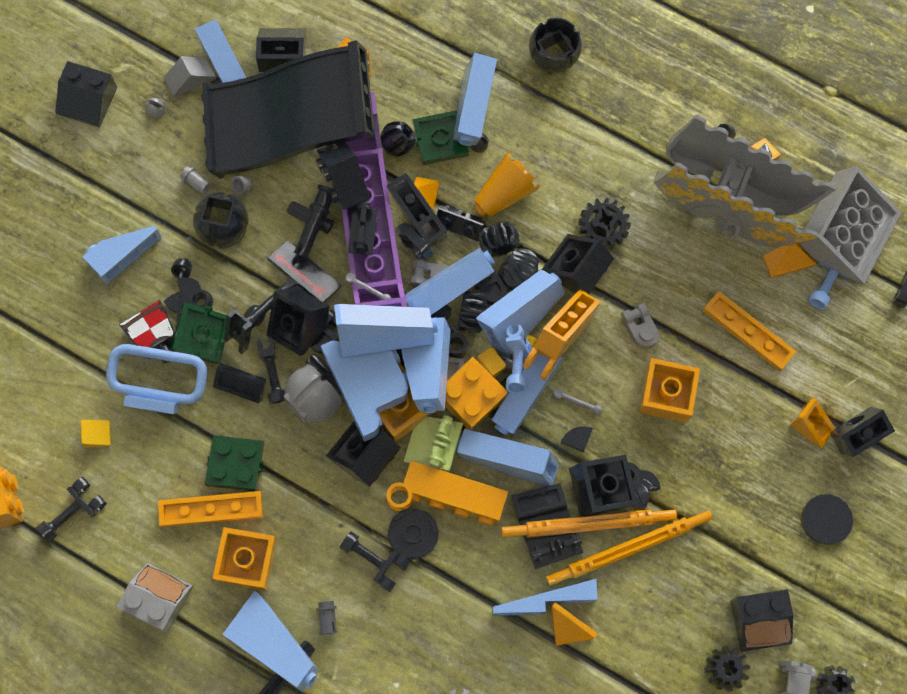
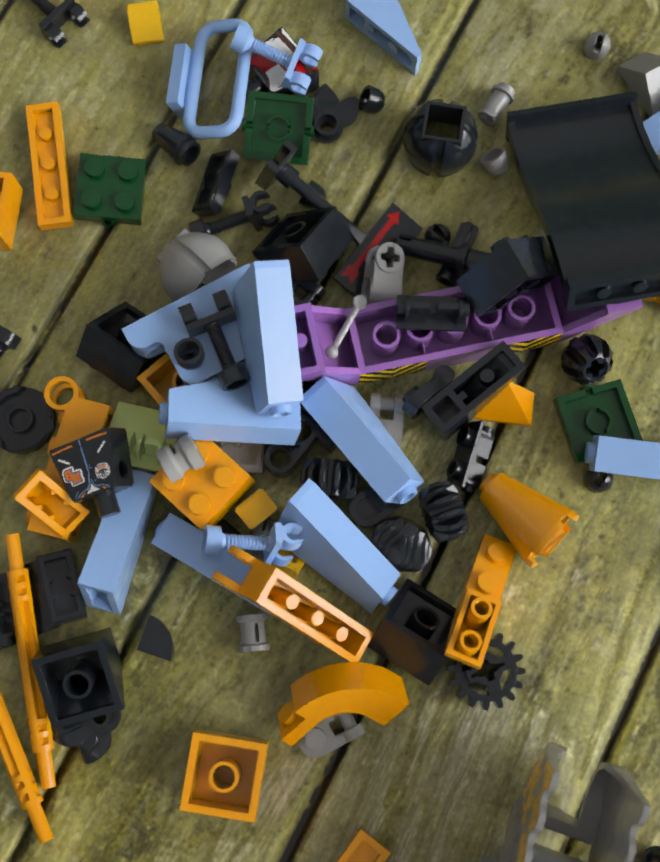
camera: 90 degrees right, 5 degrees up
light grey hinge [554,388,602,415] -> none
none -> light orange slope [12,468,90,539]
none -> black torso [49,427,134,519]
none -> black cone [152,123,201,166]
none -> light grey wheel [155,433,206,483]
none -> black hinge [173,338,205,370]
none -> black bar [178,289,251,391]
none -> light blue bar [230,23,323,95]
none -> light grey bush [235,613,270,653]
none -> light orange arch [277,662,409,746]
none -> light grey piece [361,242,405,304]
none -> black hinge [424,223,451,245]
none -> light orange slope [444,533,516,670]

